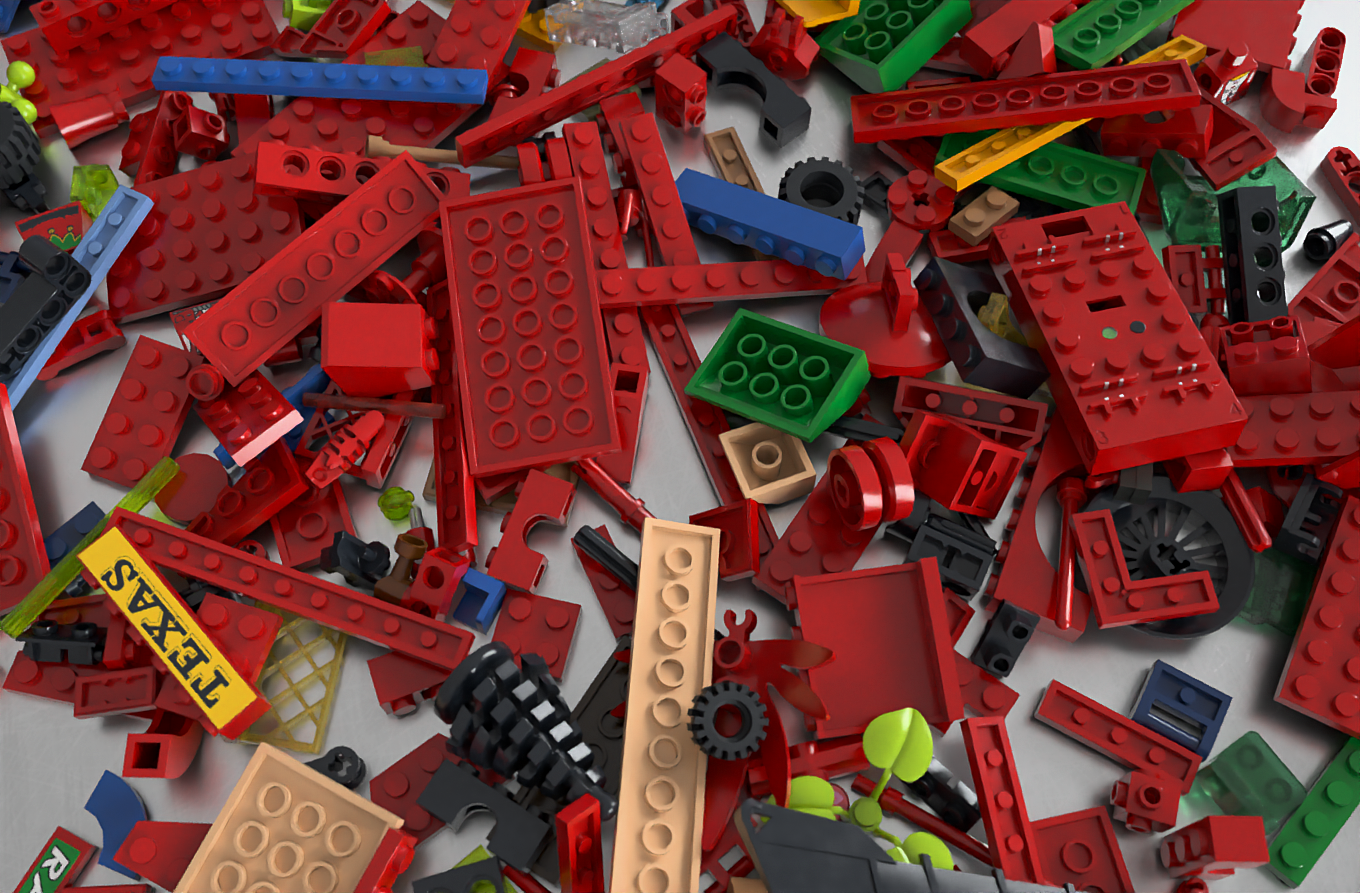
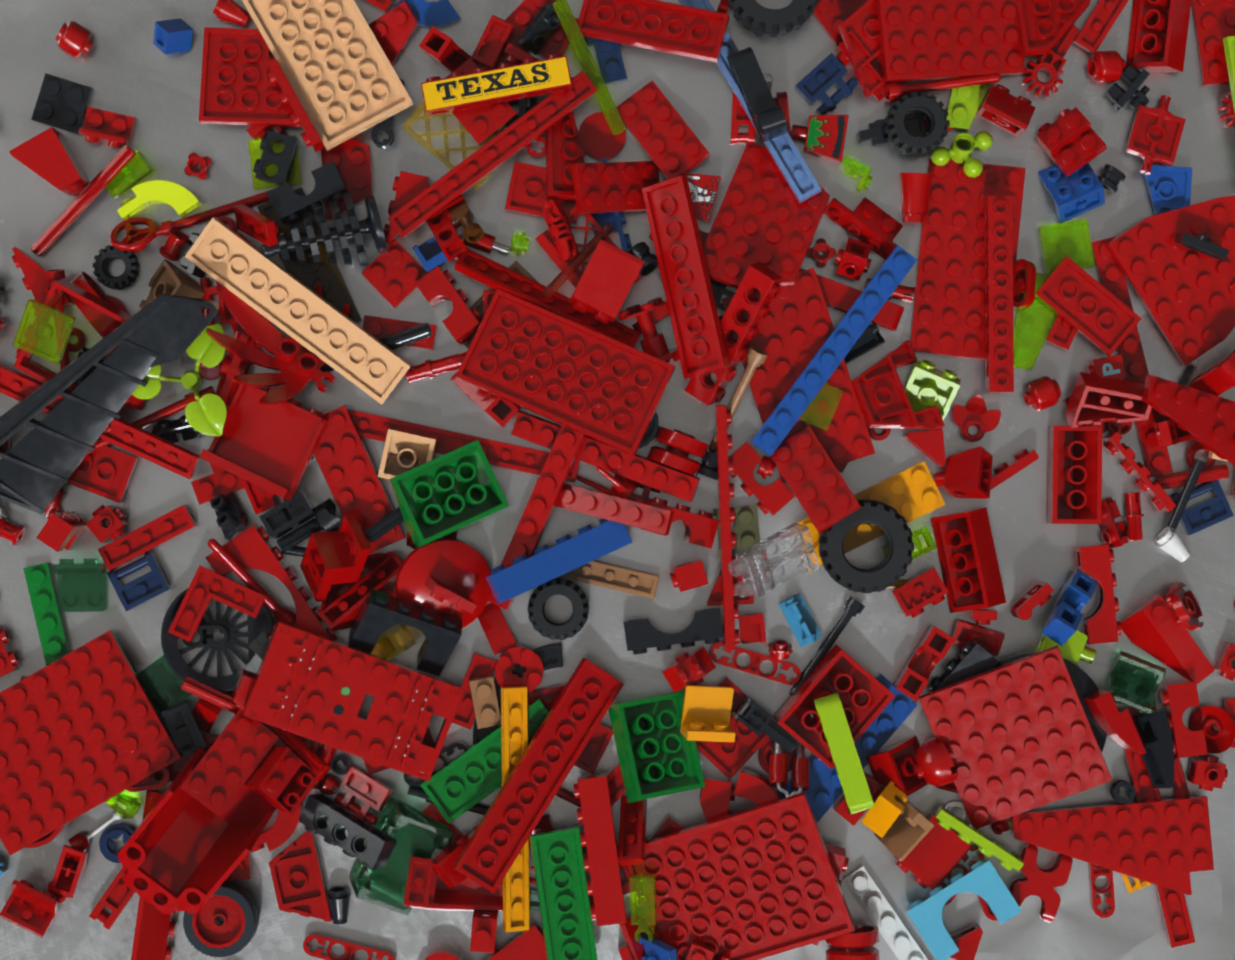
camera: 125 degrees right, 25 degrees up
red plate [186,364,224,401] -> none
black hips [319,530,391,591] -> none
black tyre [687,682,769,760] -> none
red tile [689,498,760,582] -> none
red wheel [827,436,914,531] -> none
red slope [996,21,1058,80] -> none

